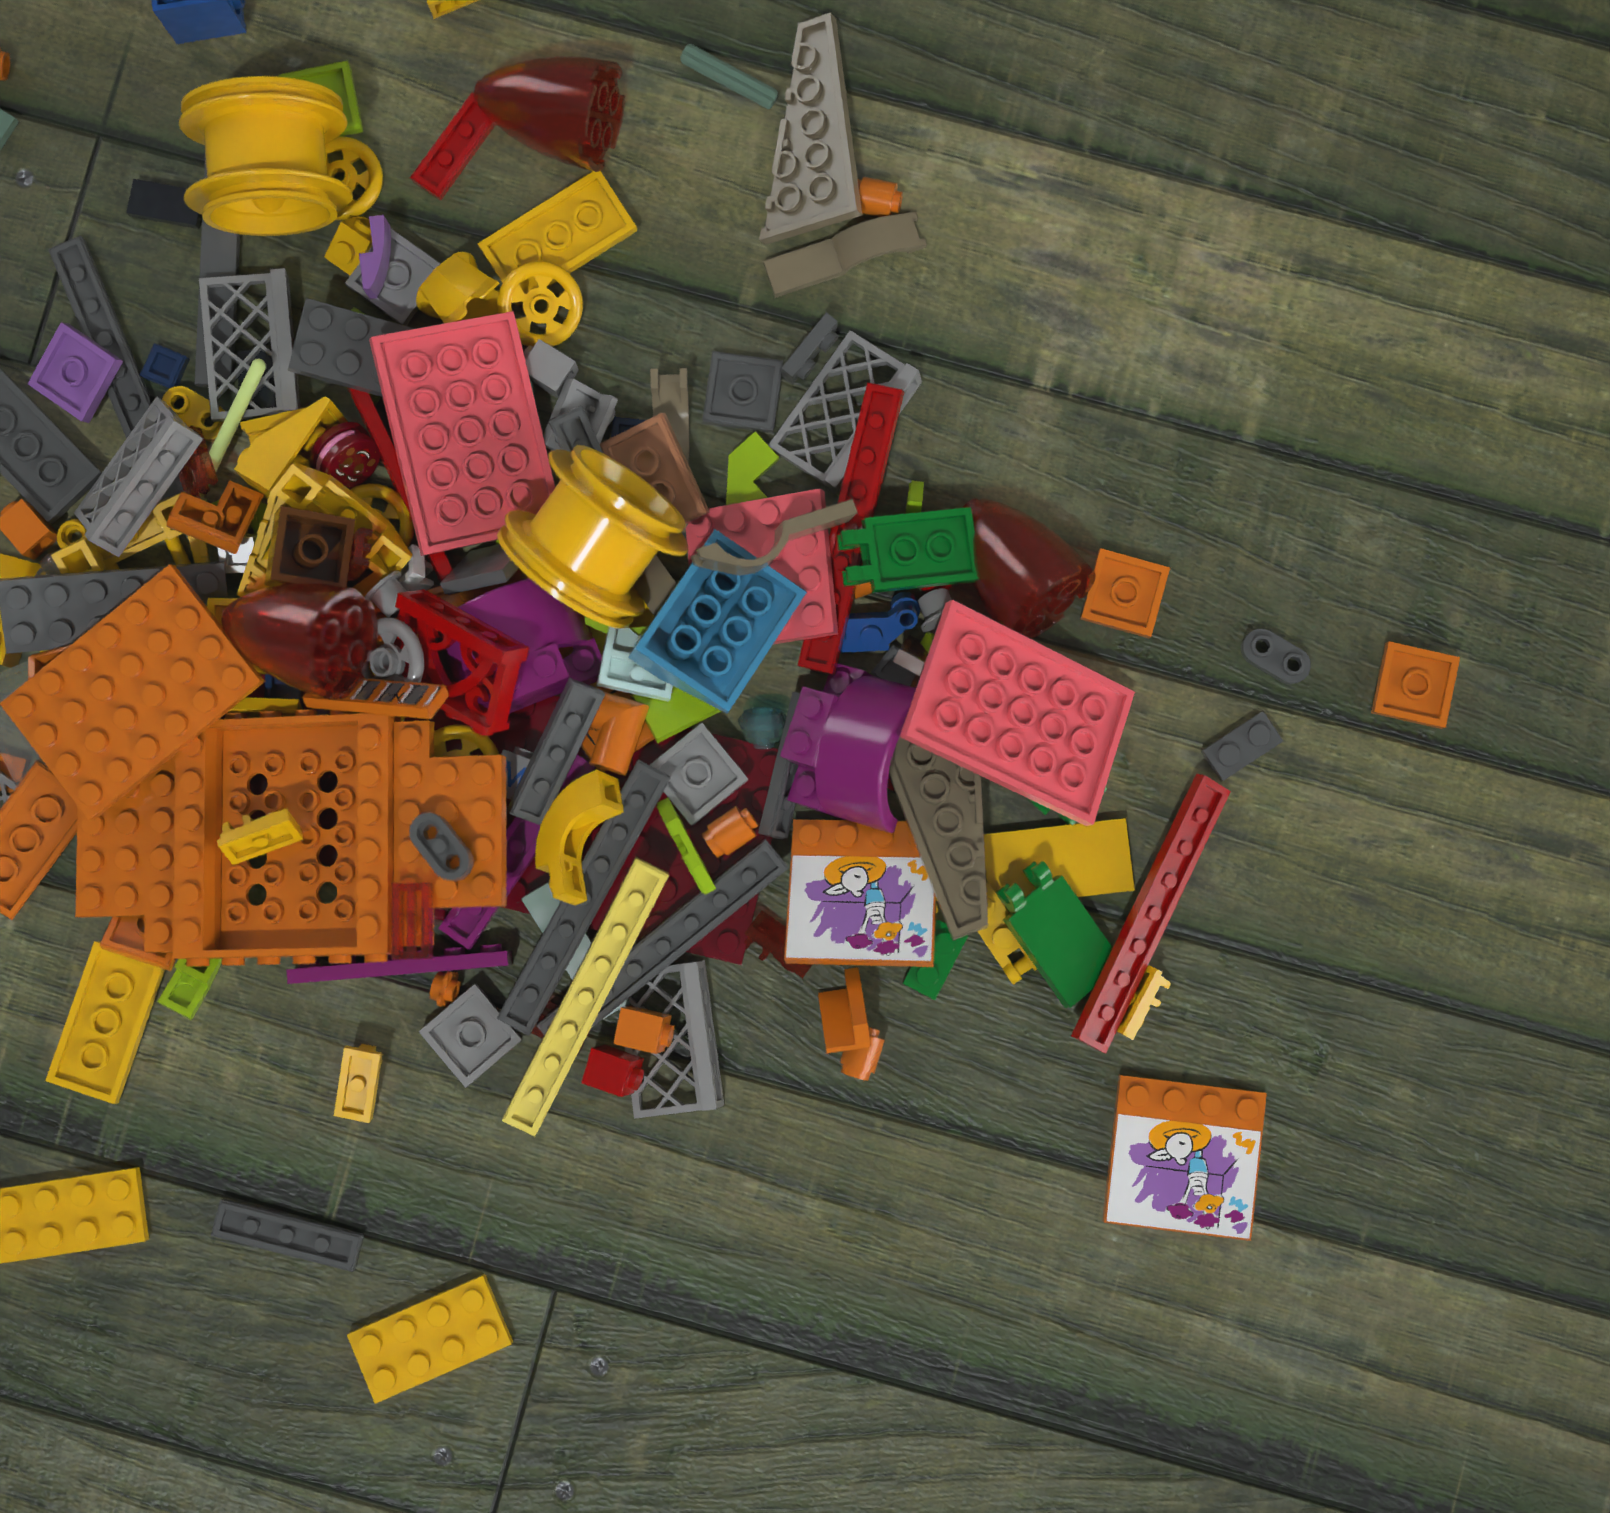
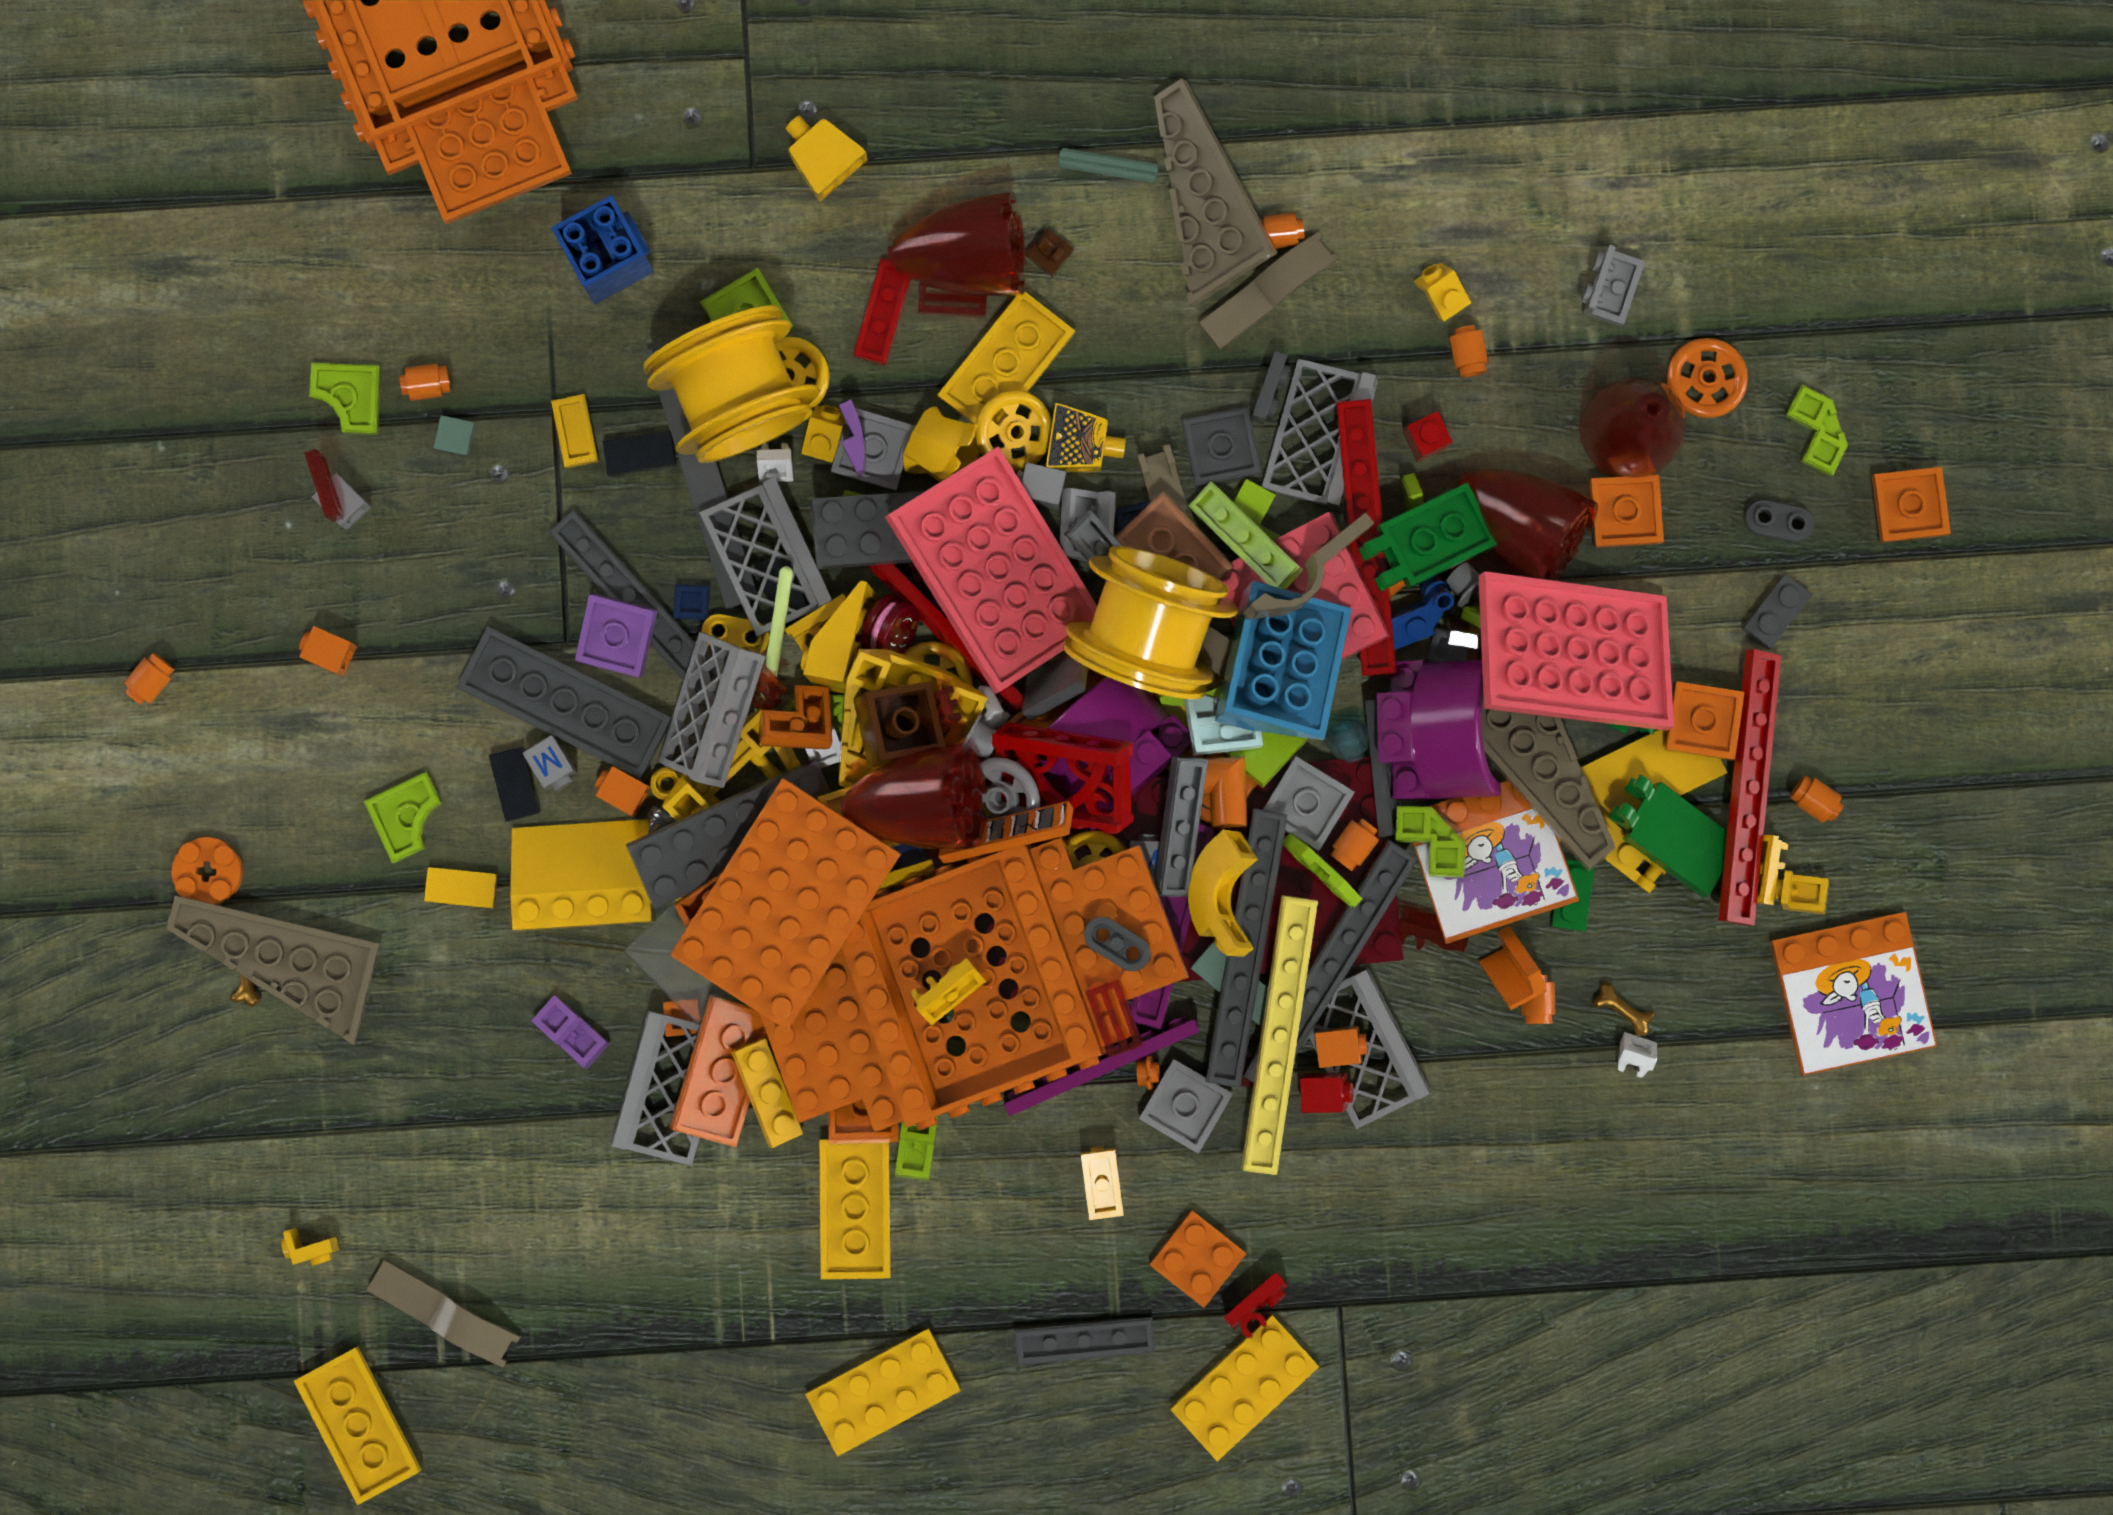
camera: 30 degrees left, 0 degrees up
none -> yellow tile [551,394,599,469]
none -> yellow plate [731,1038,803,1148]
none -> white tile [757,443,794,483]
none -> clear red tile [918,278,988,318]
none -> reddish brown tile [1026,228,1074,278]
none -> torso [1046,403,1126,473]
none -> orange plate [1149,1210,1247,1308]
none -> lime tile [1188,481,1303,589]
none -> red plate [1224,1272,1288,1339]
none -> lime tile [1396,806,1466,878]
none -> red brick [1403,411,1453,463]
none -> yellow bracket [1414,263,1471,322]
none -> orange brick [1449,325,1489,378]
none -> clear red cylinder [1579,376,1686,478]
none -> light grey bracket [1581,244,1645,327]
none -> pearl gold piece [1593,982,1655,1036]
none -> white tile [1618,1032,1657,1078]
none -> orange plate [1664,681,1744,761]
none -> orange plate [1667,338,1748,418]
none -> yellow bracket [1776,870,1829,915]
none -> lime tile [1785,385,1848,477]
none -> orange brick [1789,775,1844,823]

